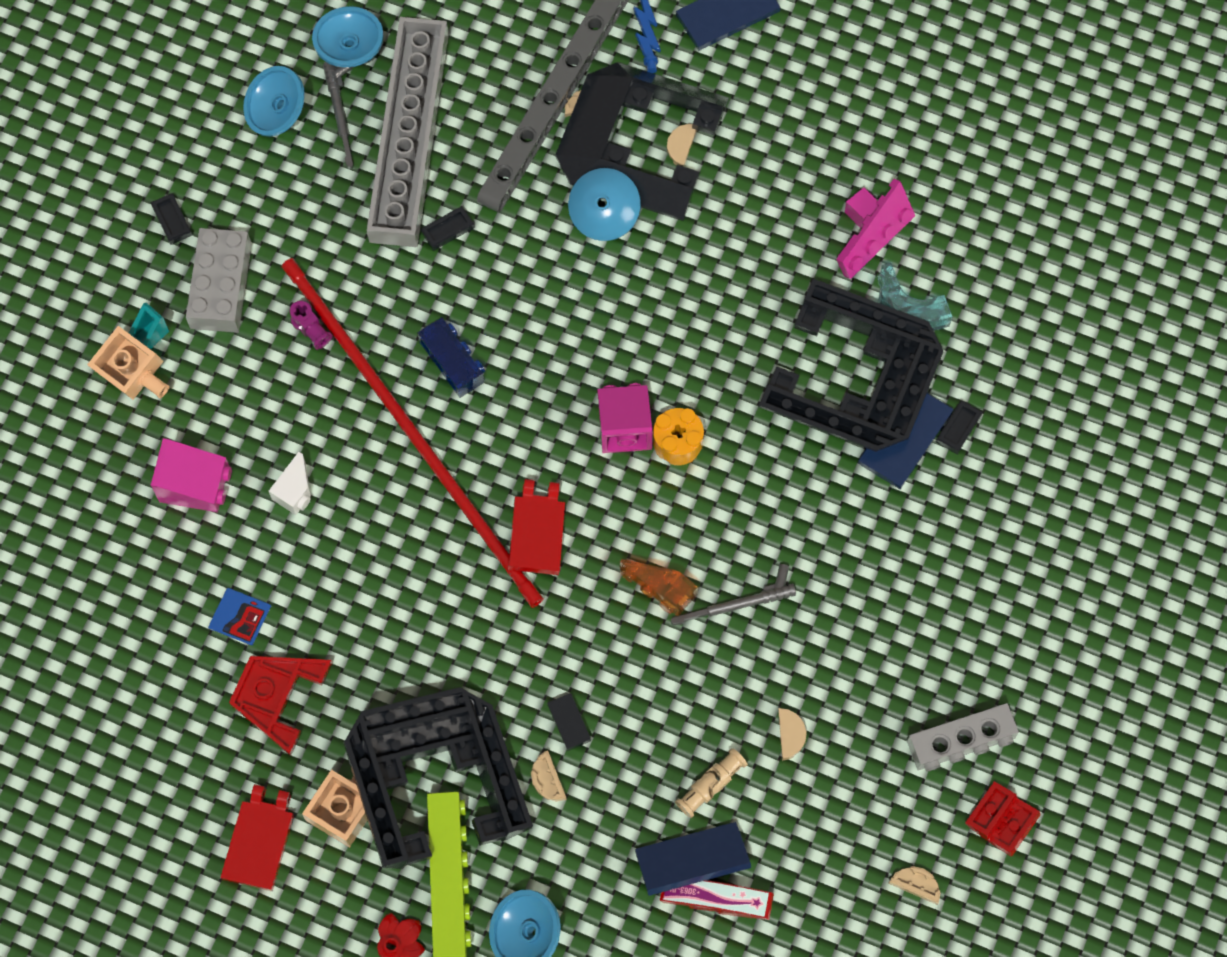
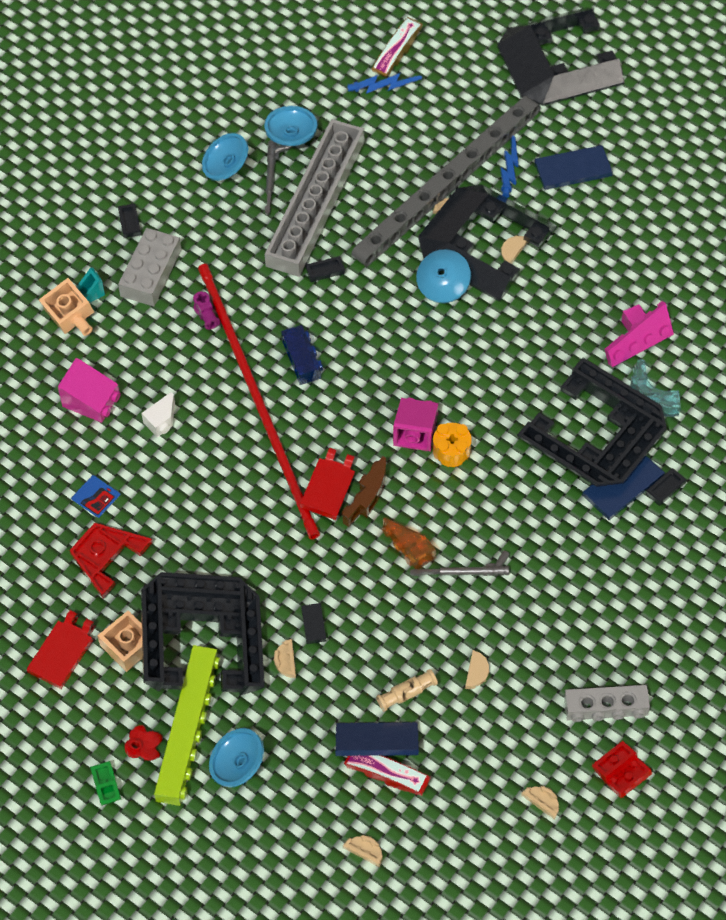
camera: 15 degrees right, 10 degrees down
none -> reddish brown slope [342,456,386,527]

